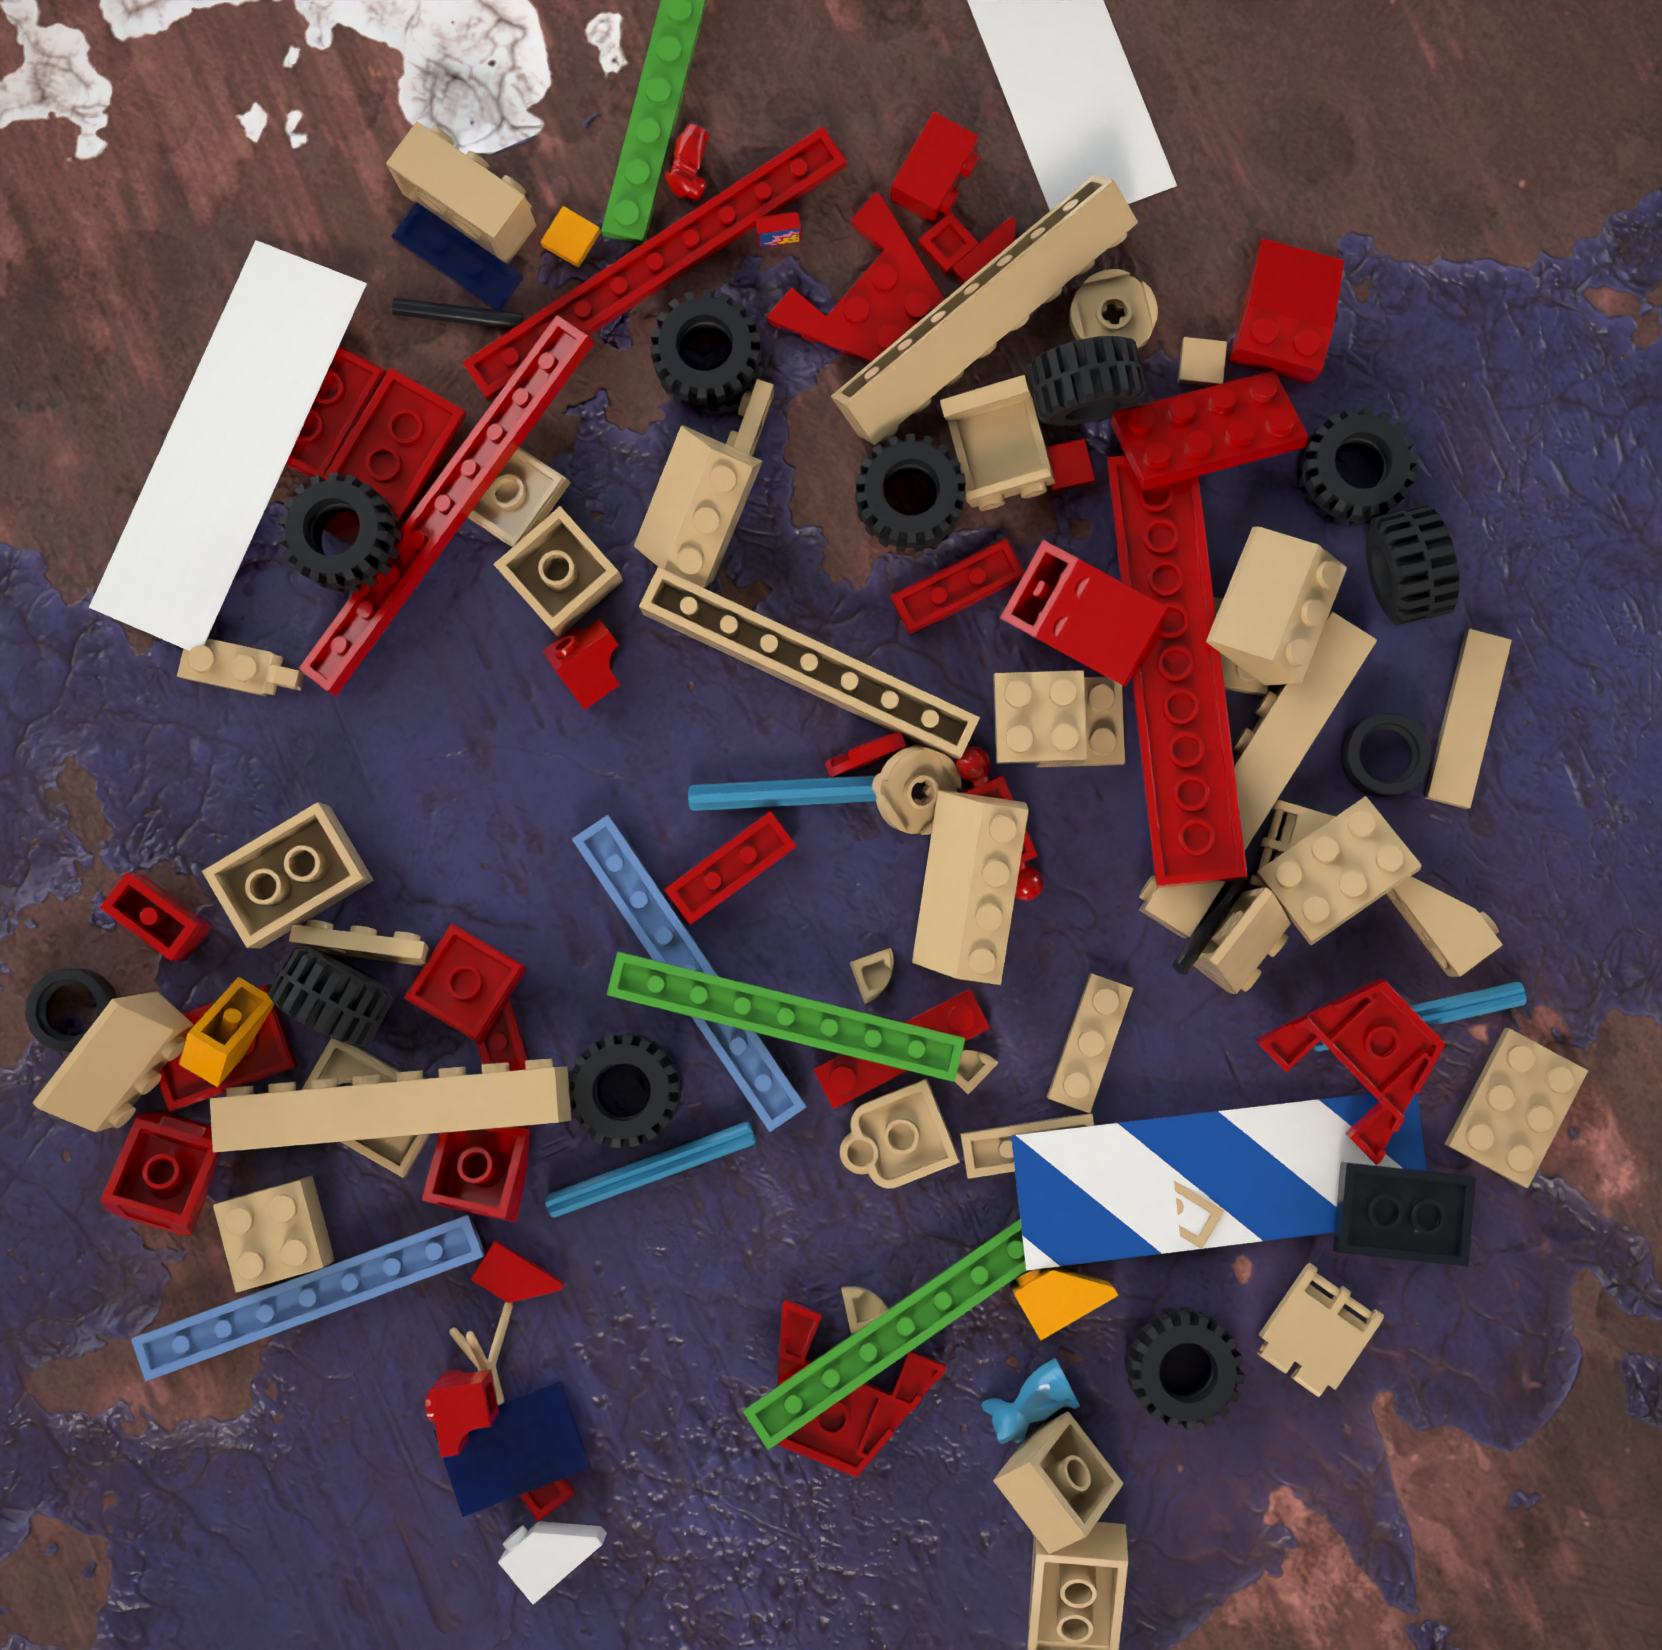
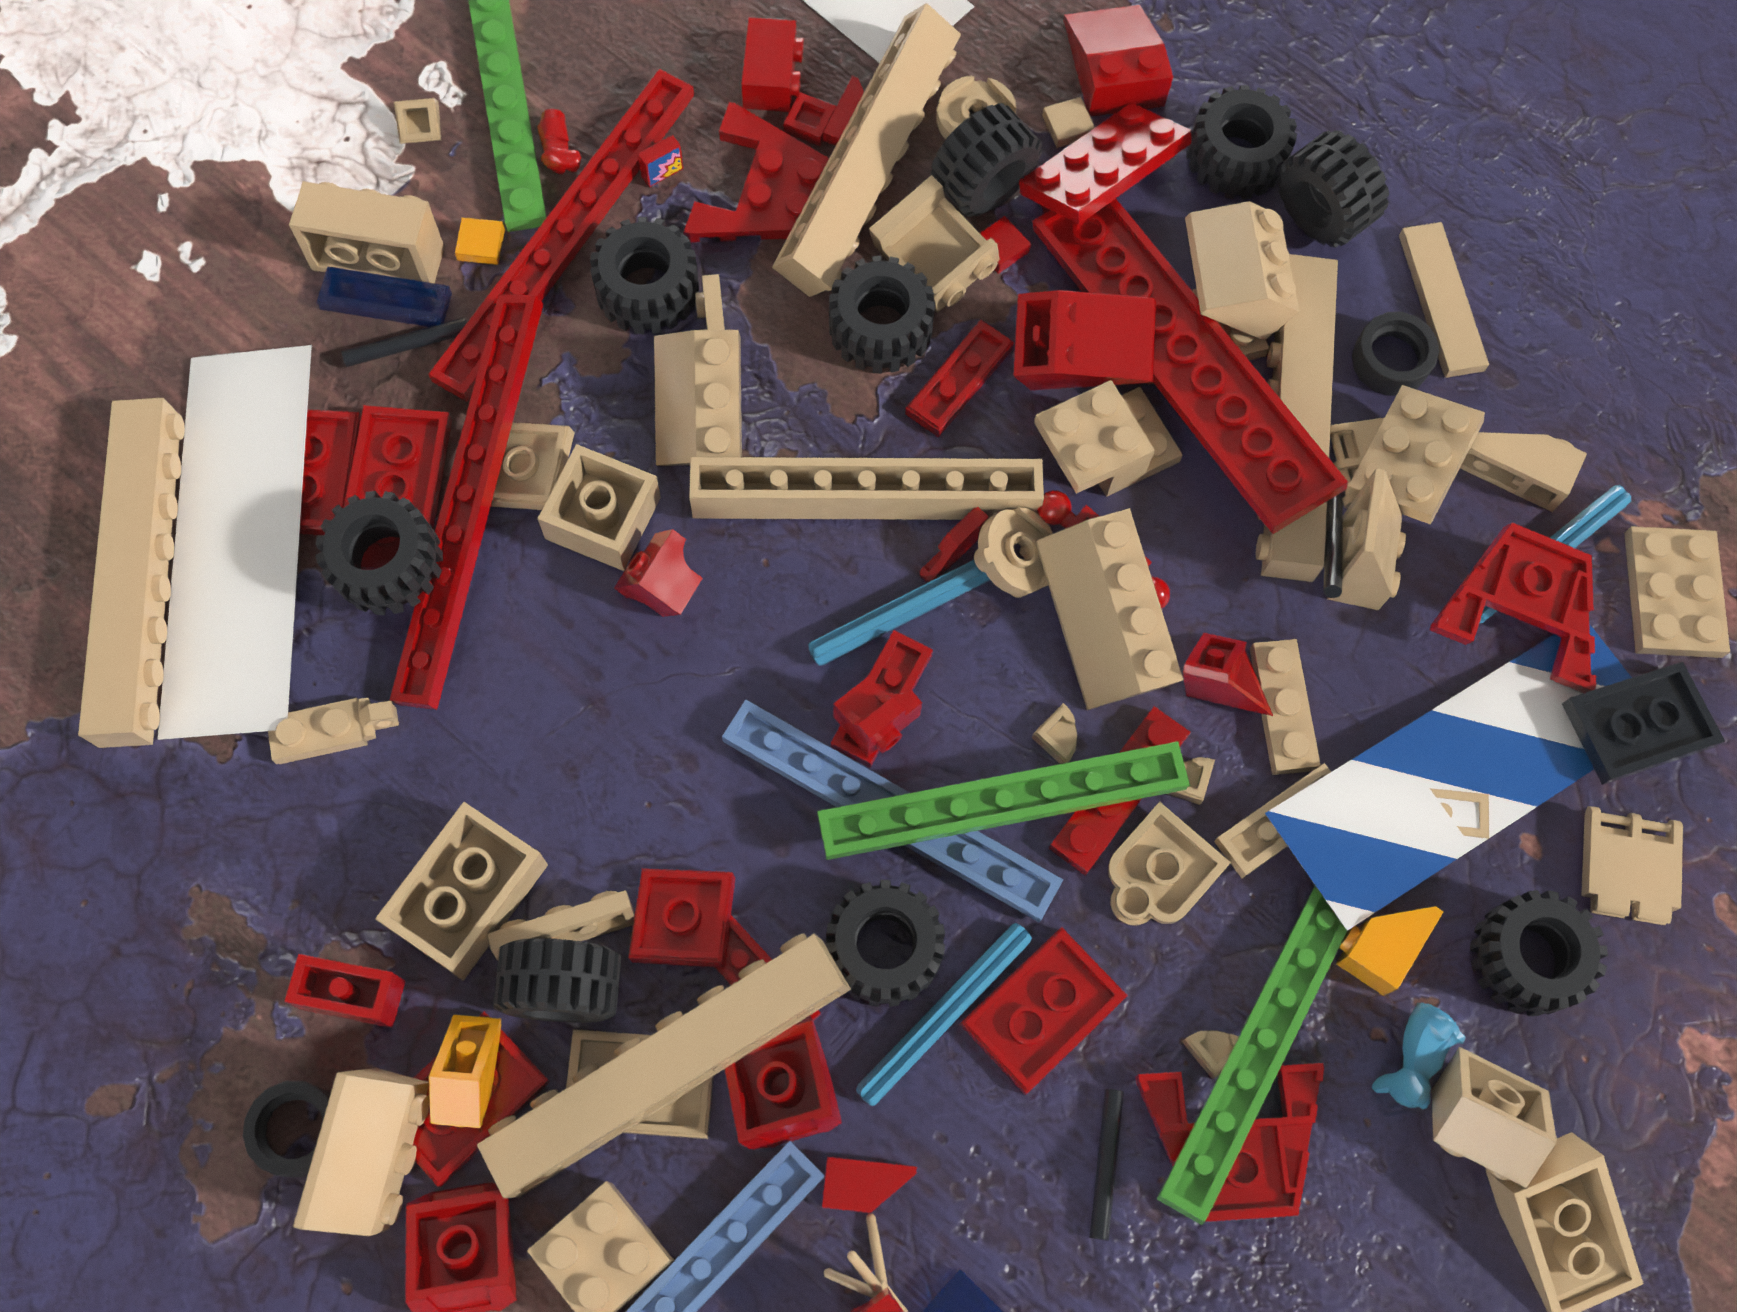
camera: 30 degrees left, 15 degrees down
none -> tan brick [78,398,185,748]
none -> tan slope [394,98,441,144]
none -> red brick [833,676,922,757]
none -> red tile [960,927,1128,1095]
none -> black bar [1089,1089,1124,1241]
none -> red slope [1183,633,1273,716]

